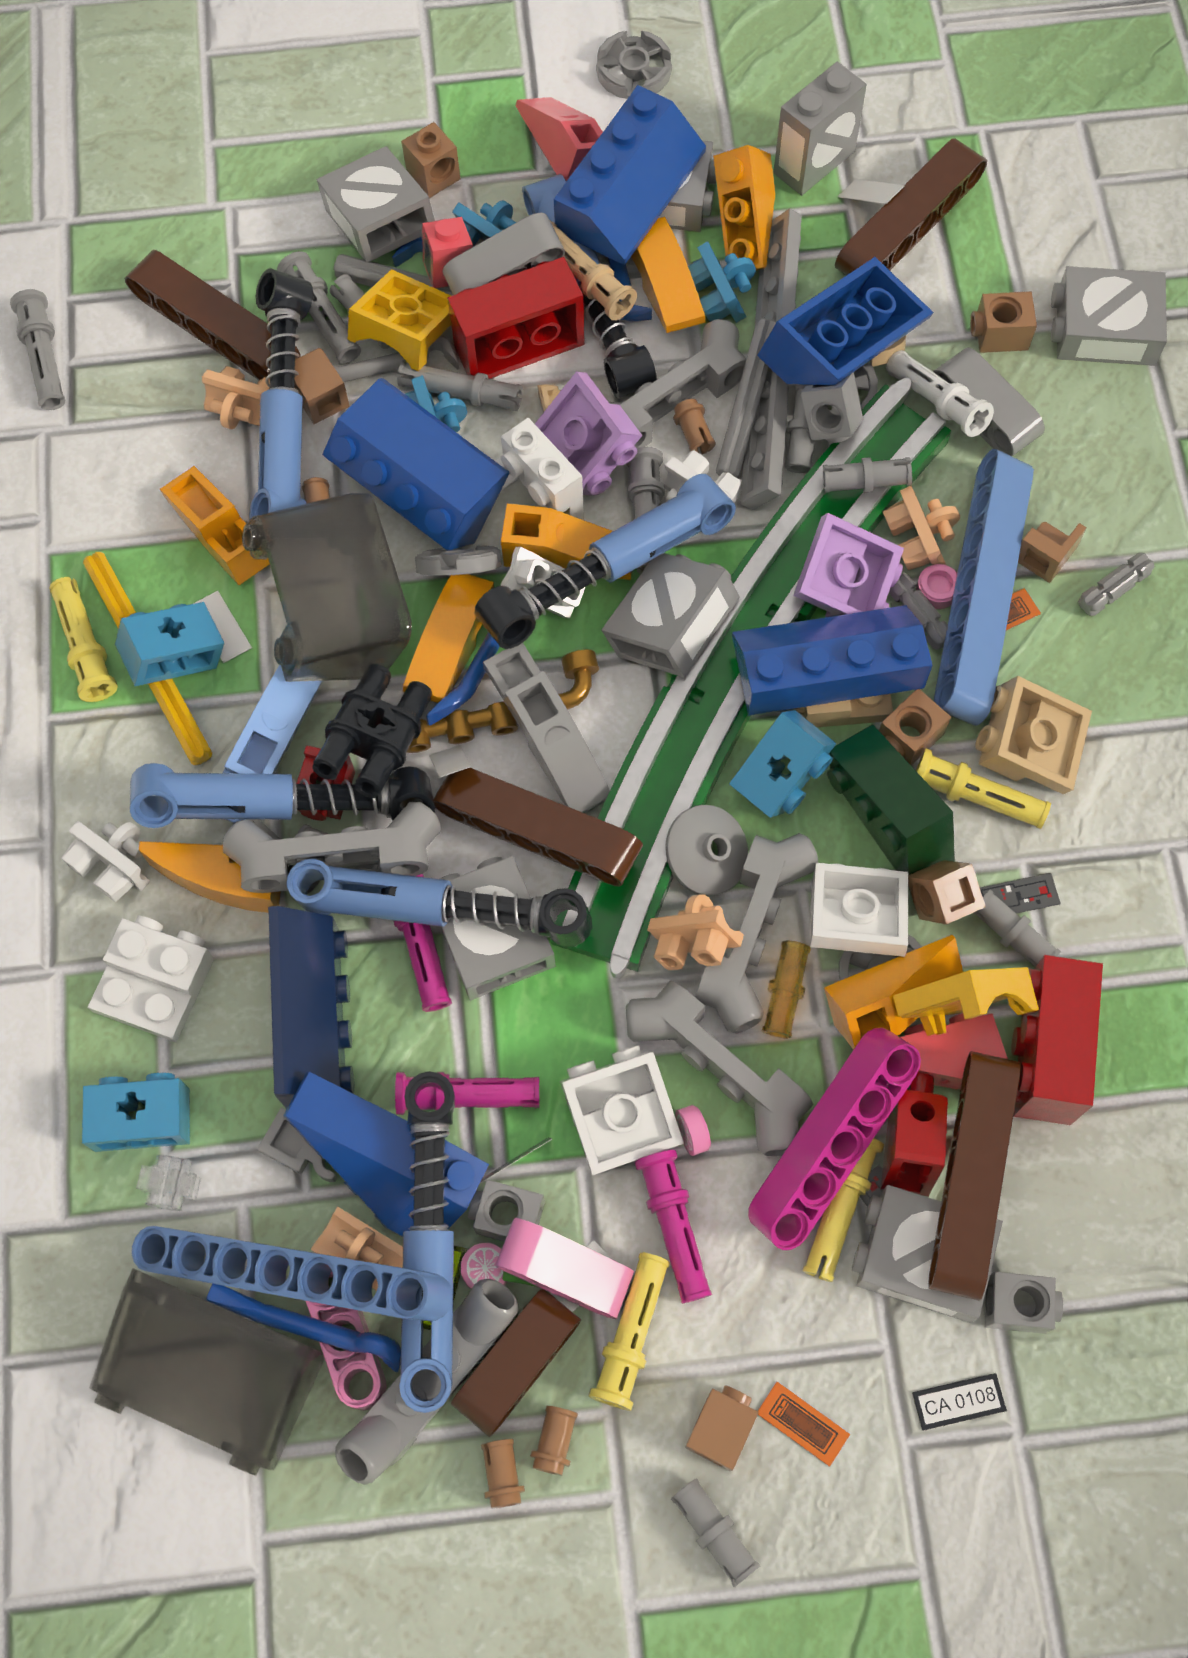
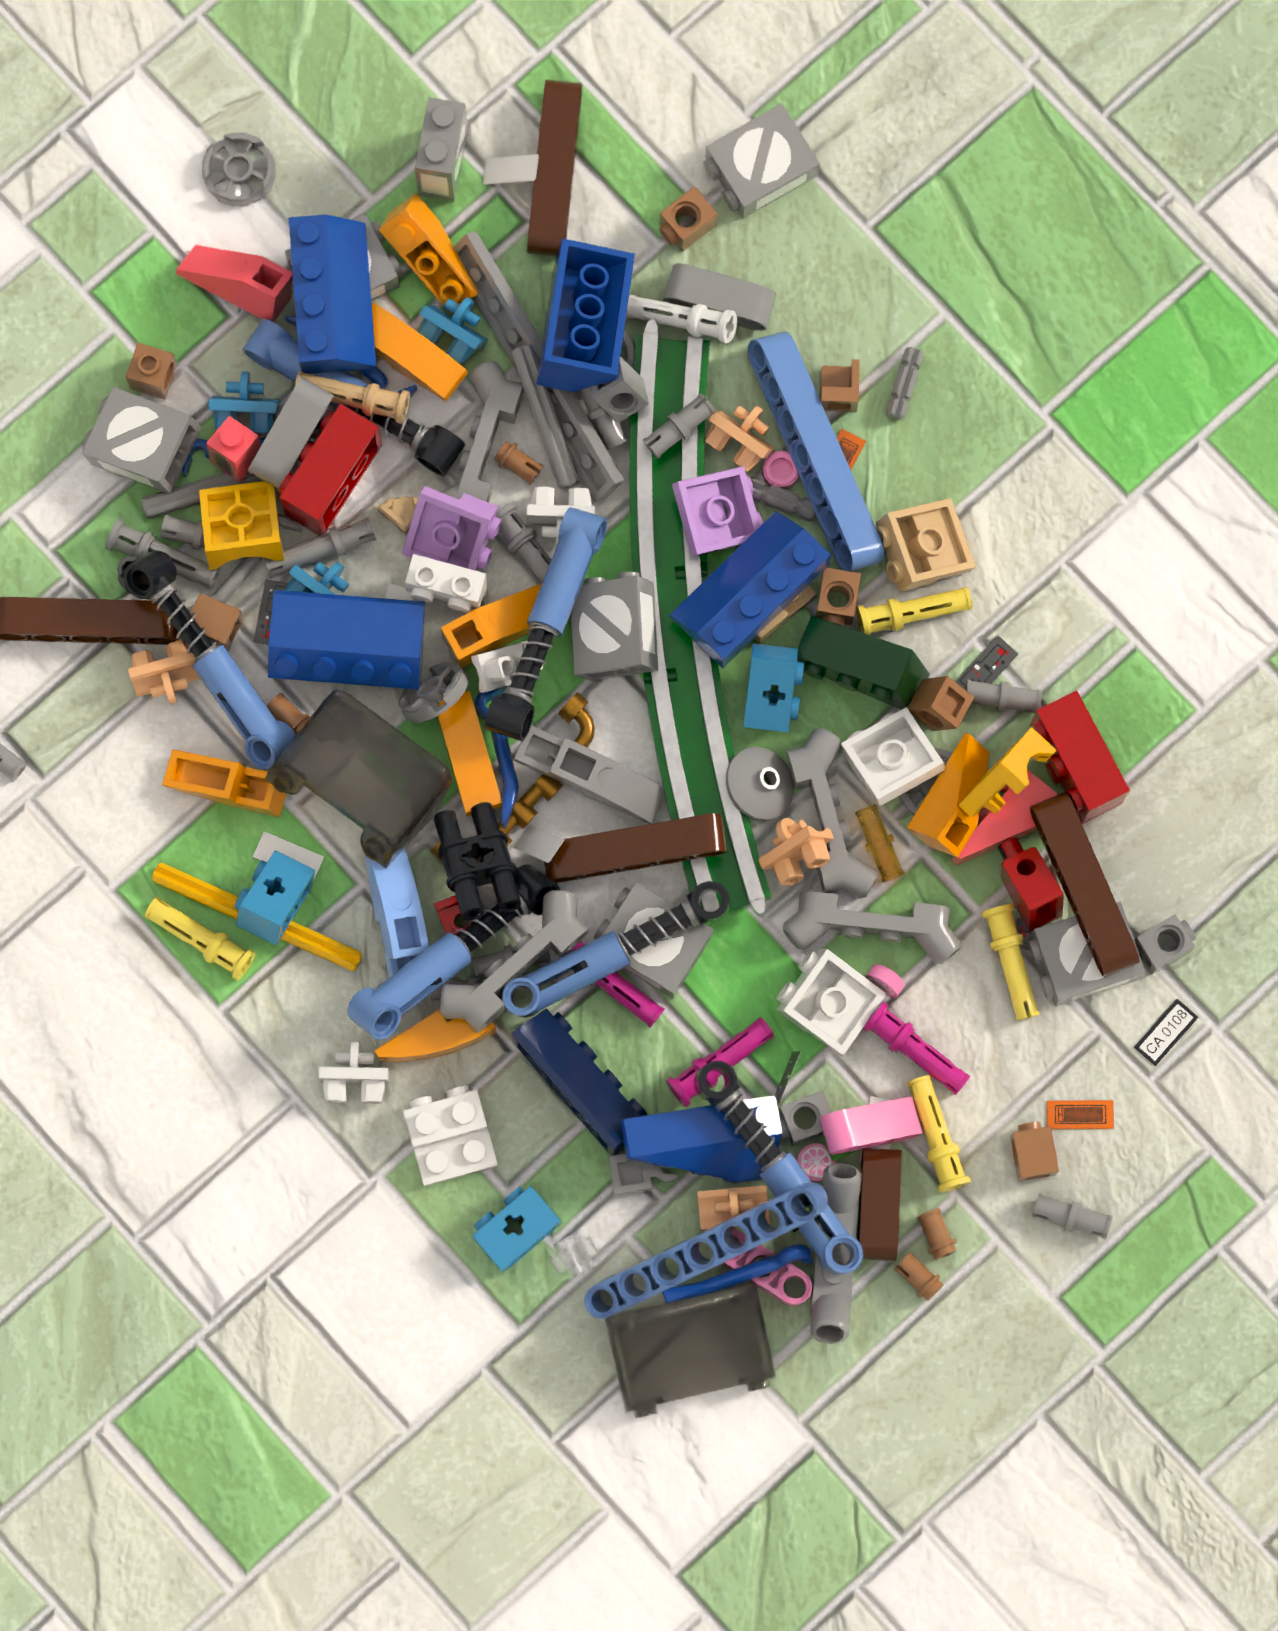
camera: 40 degrees left, 10 degrees up
dark pink beam [748,1028,921,1250] -> none

